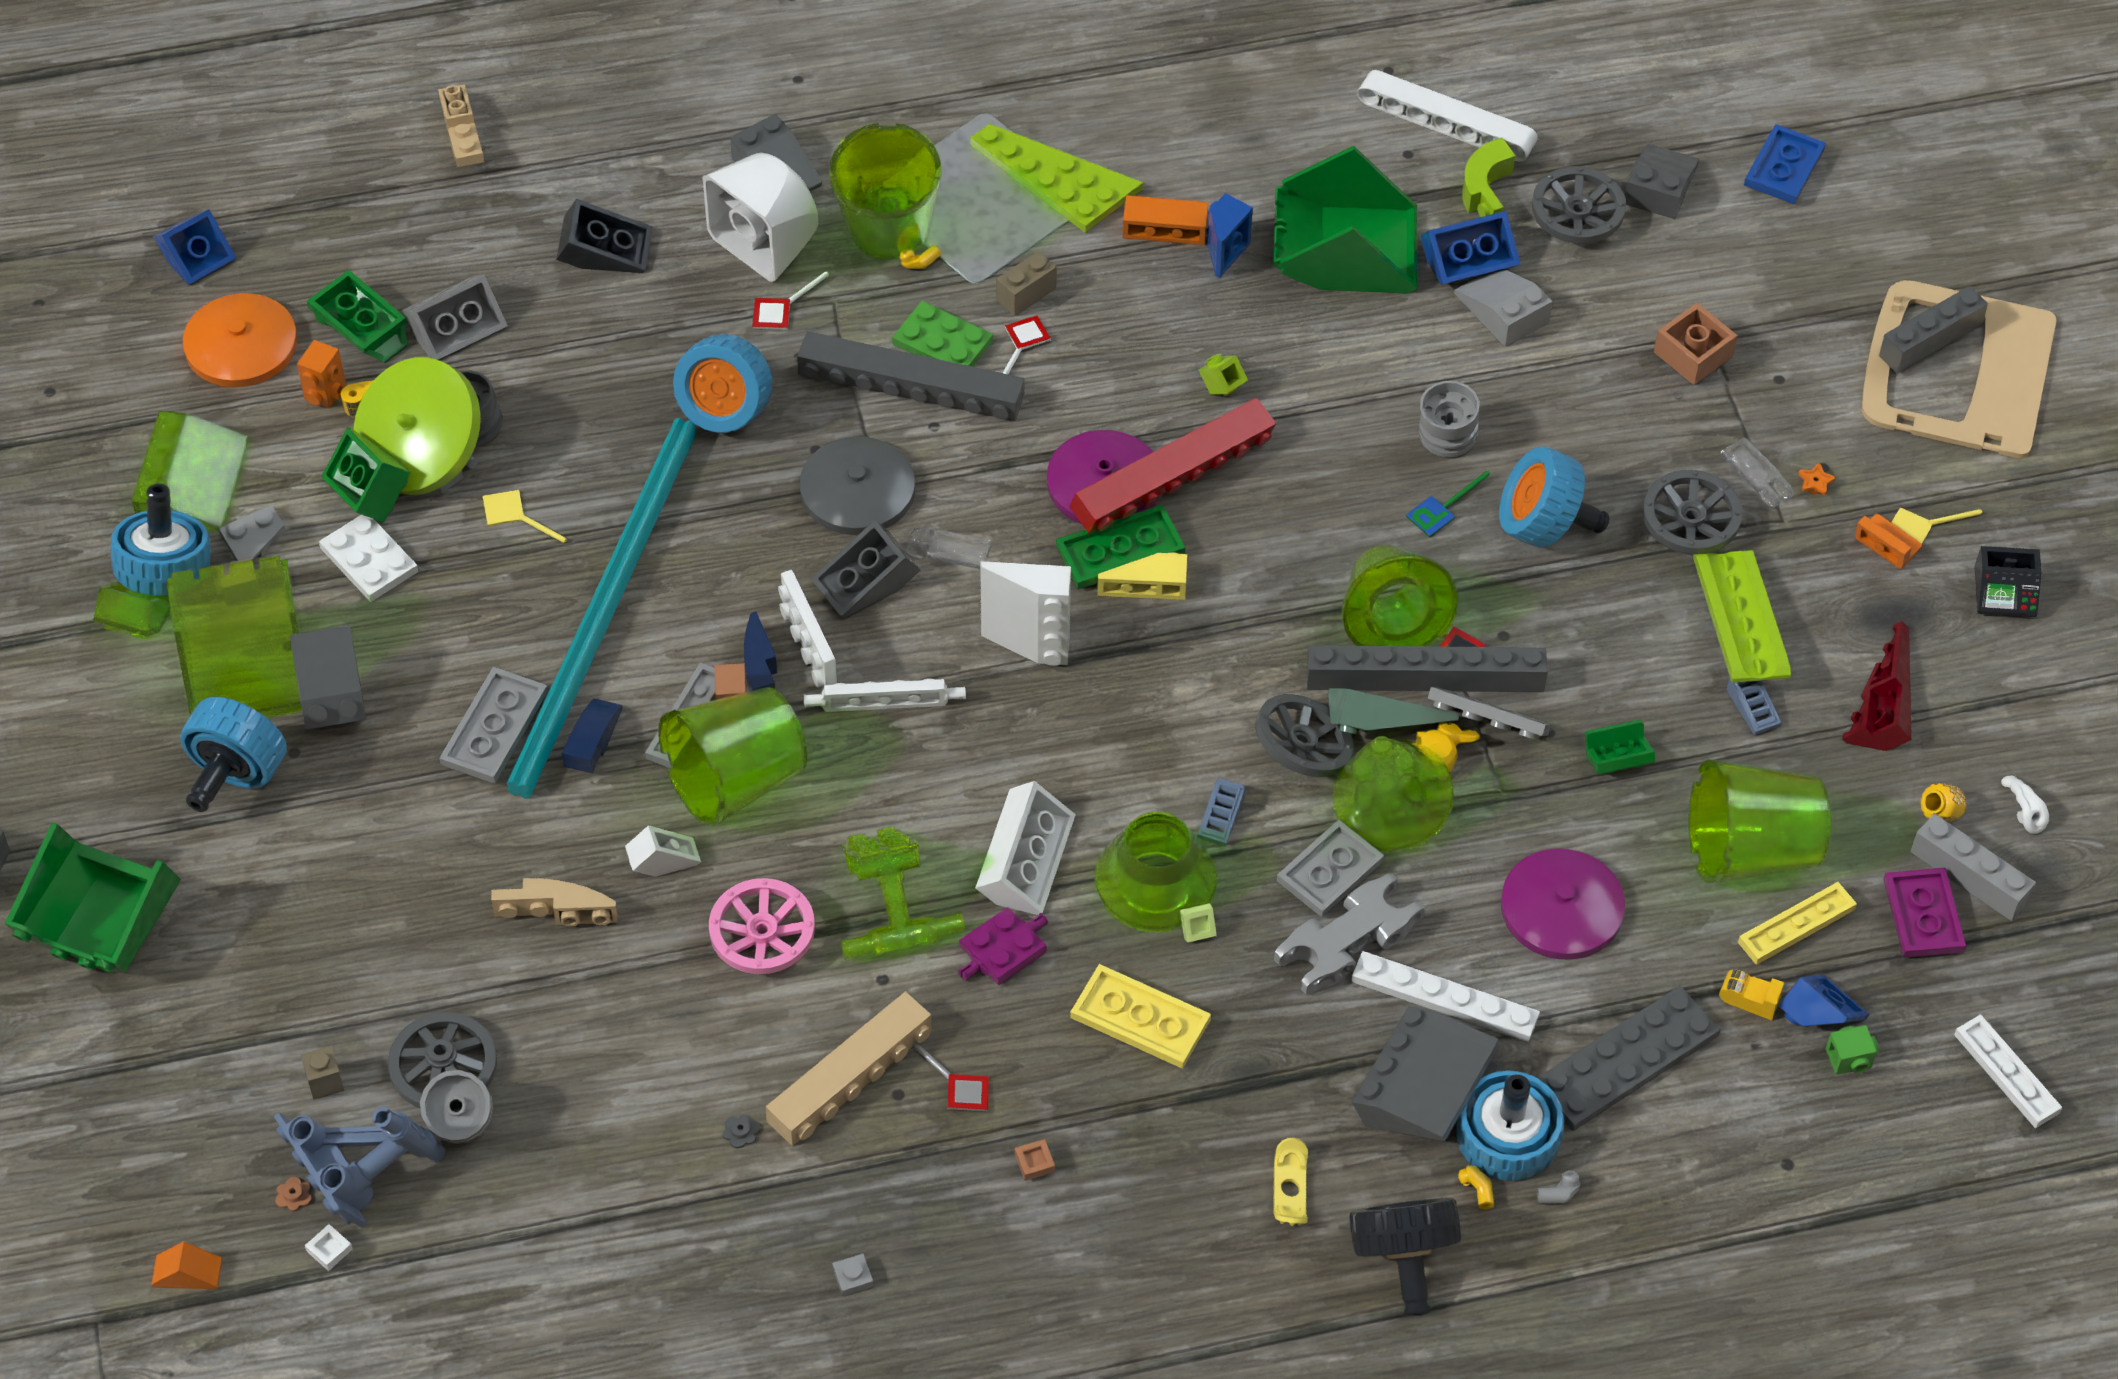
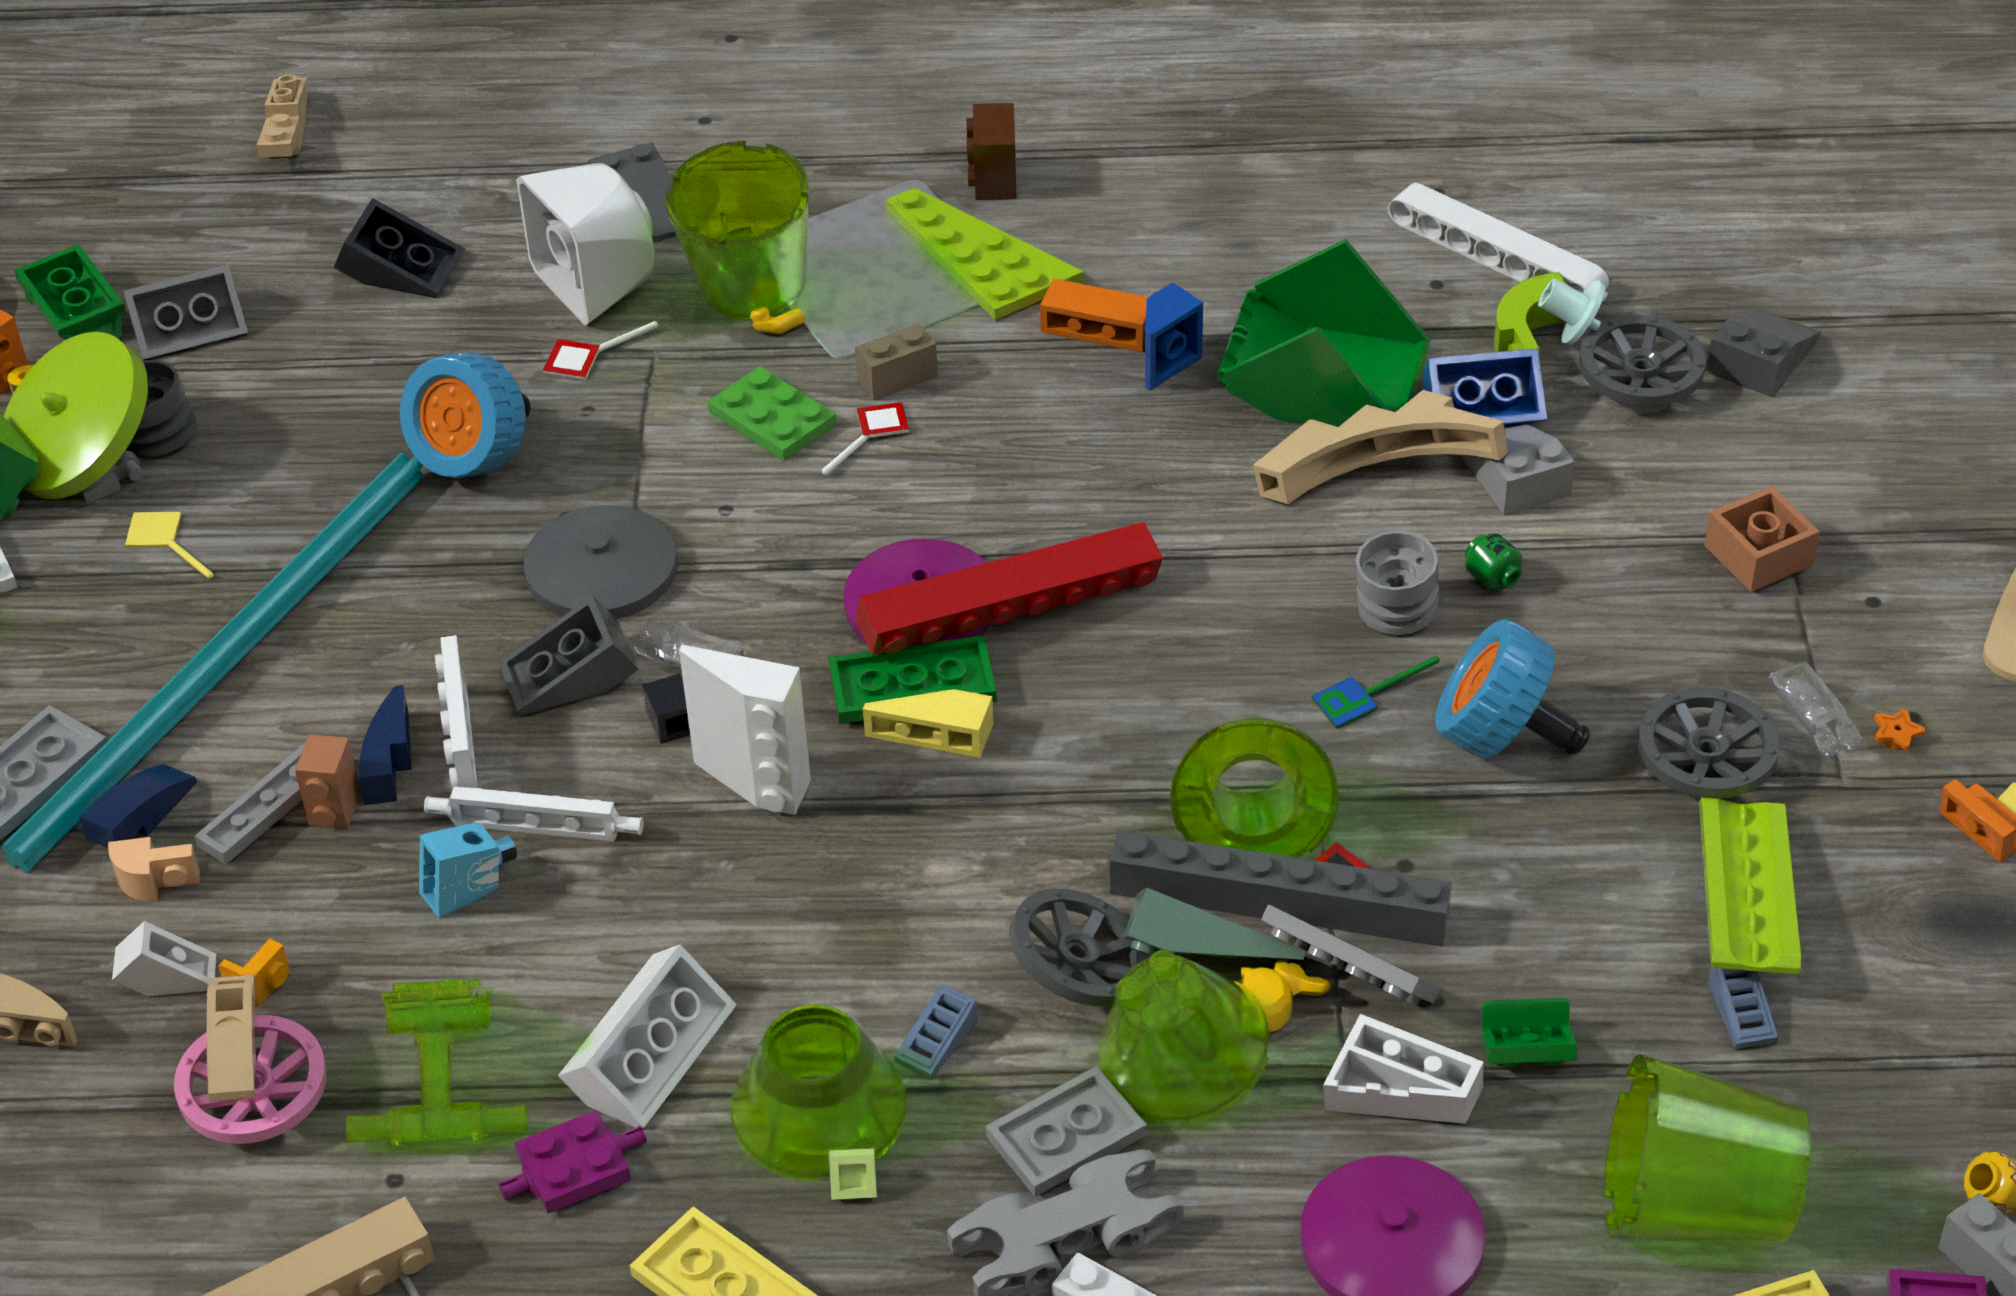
camera: 15 degrees right, 10 degrees down
clear neon green cone [658,687,807,826] -> none
dark grey brick [797,331,1025,421] -> none
lime brick [1198,354,1248,397] -> none
blue plate [1744,124,1826,204] -> none
dark red wedge [1842,621,1912,751] -> none
none -> light nougat brick [108,837,200,901]
none -> tan slope [207,974,256,1102]
none -> light orange bracket [218,939,291,1007]
none -> medium azure torso [419,823,517,918]
none -> black brick [642,674,690,744]
none -> reddish brown brick [966,103,1016,200]
none -> tan arch [1253,390,1509,504]
none -> white wedge [1323,1014,1484,1124]
none -> green head [1465,533,1523,591]
none -> light aqua piece [1538,278,1608,345]

